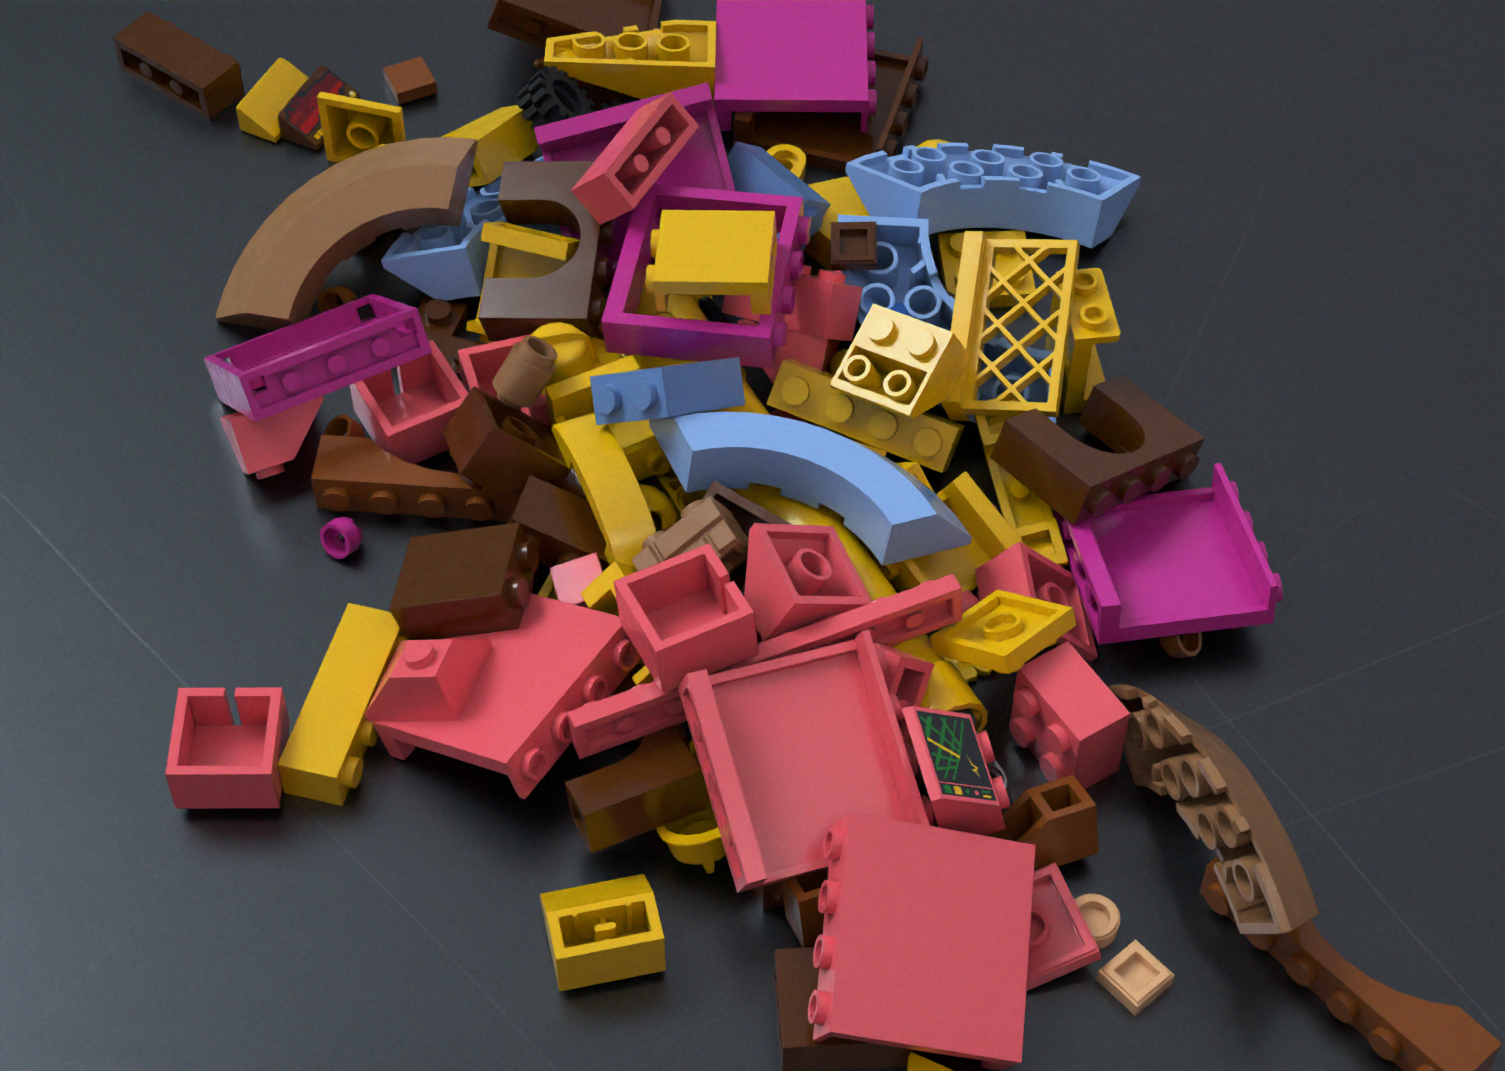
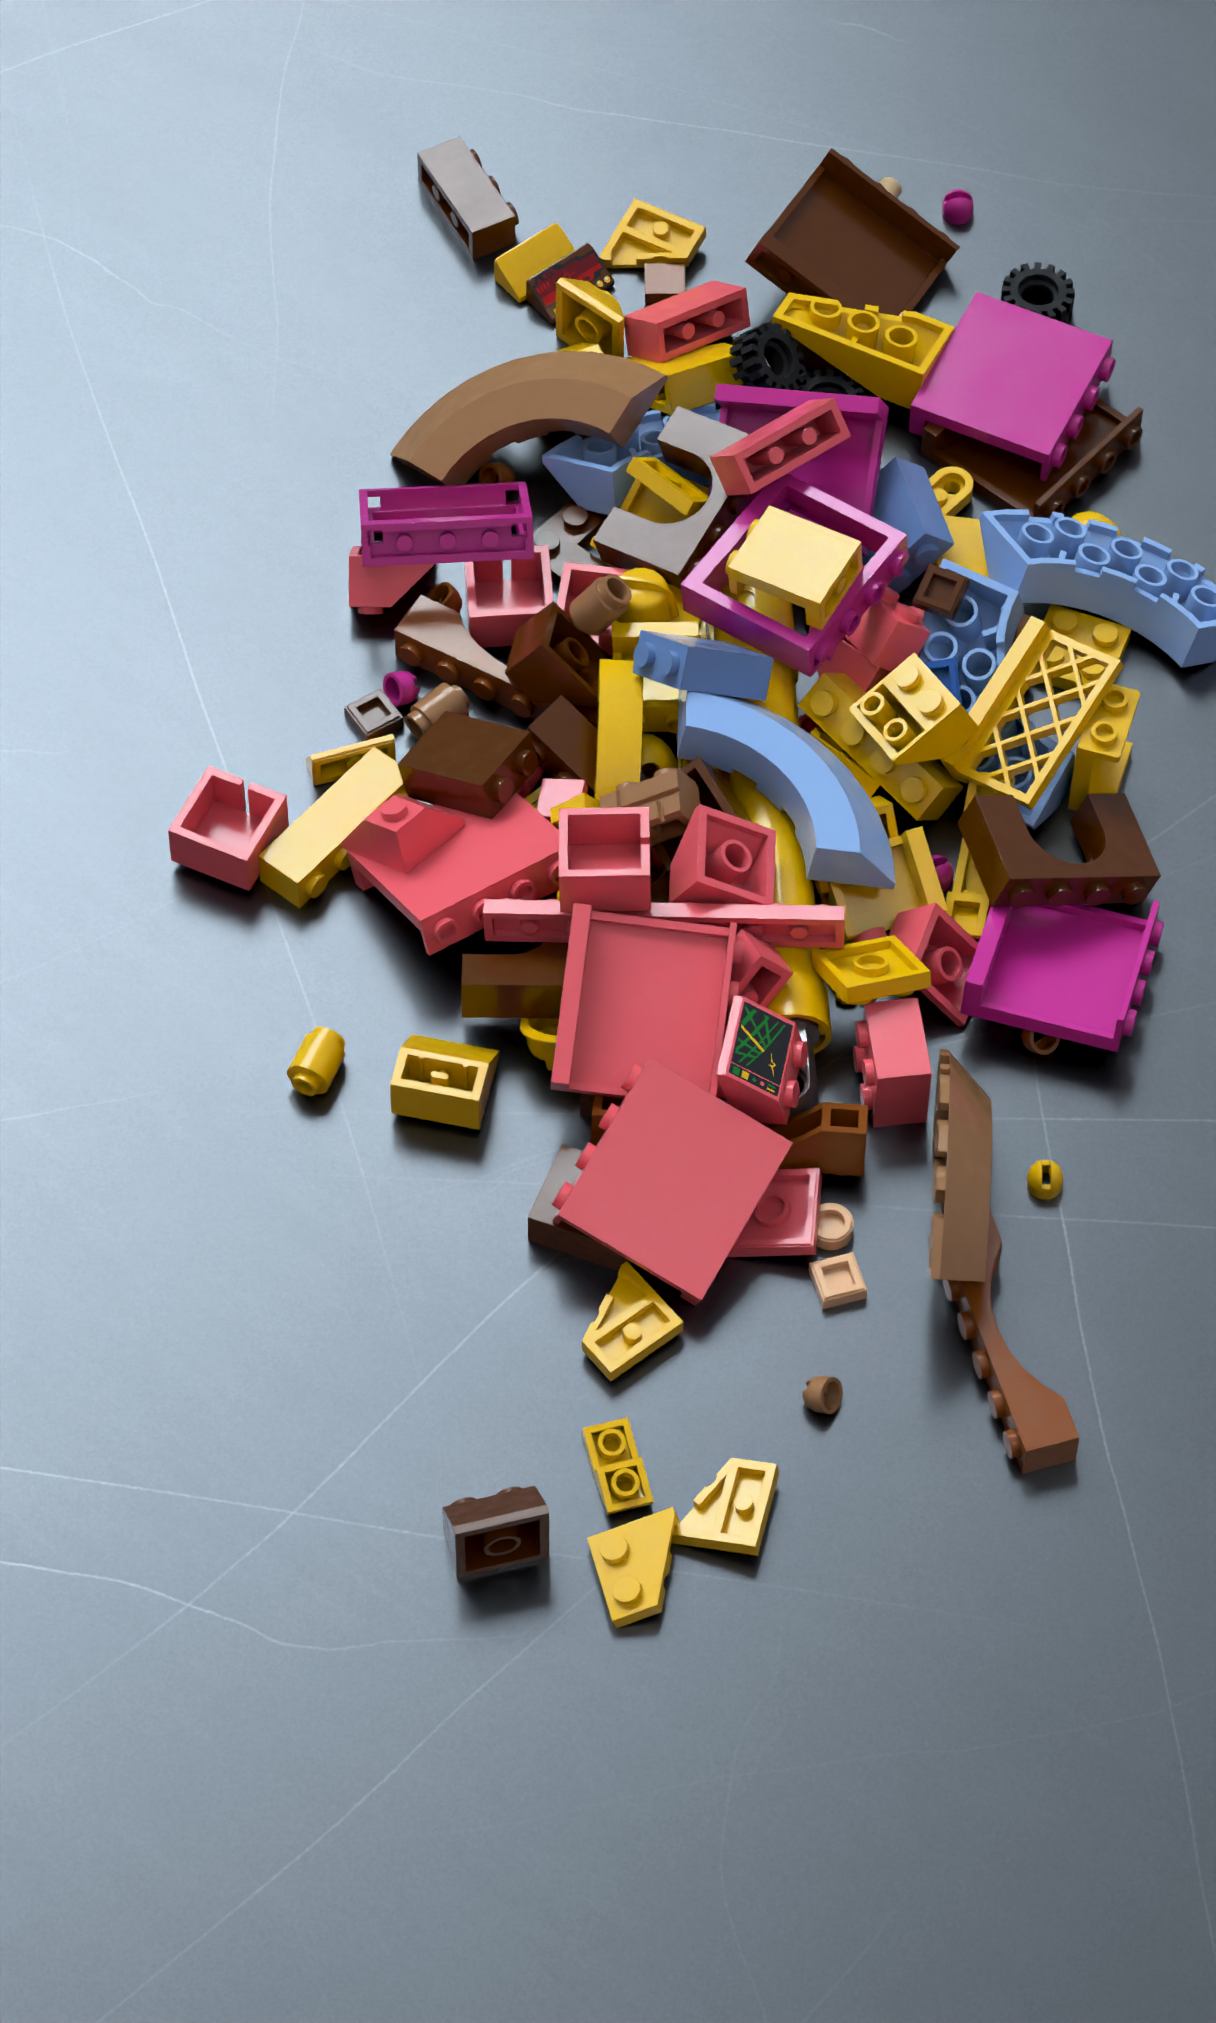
camera: 25 degrees right, 5 degrees up
none -> yellow brick [287,1027,346,1096]
none -> yellow slope [305,734,396,786]
none -> tile [344,688,404,741]
none -> medium nougat brick [405,682,470,740]
none -> yellow wing [599,198,706,268]
none -> coral brick [624,280,751,363]
none -> yellow hinge [1026,1160,1064,1200]

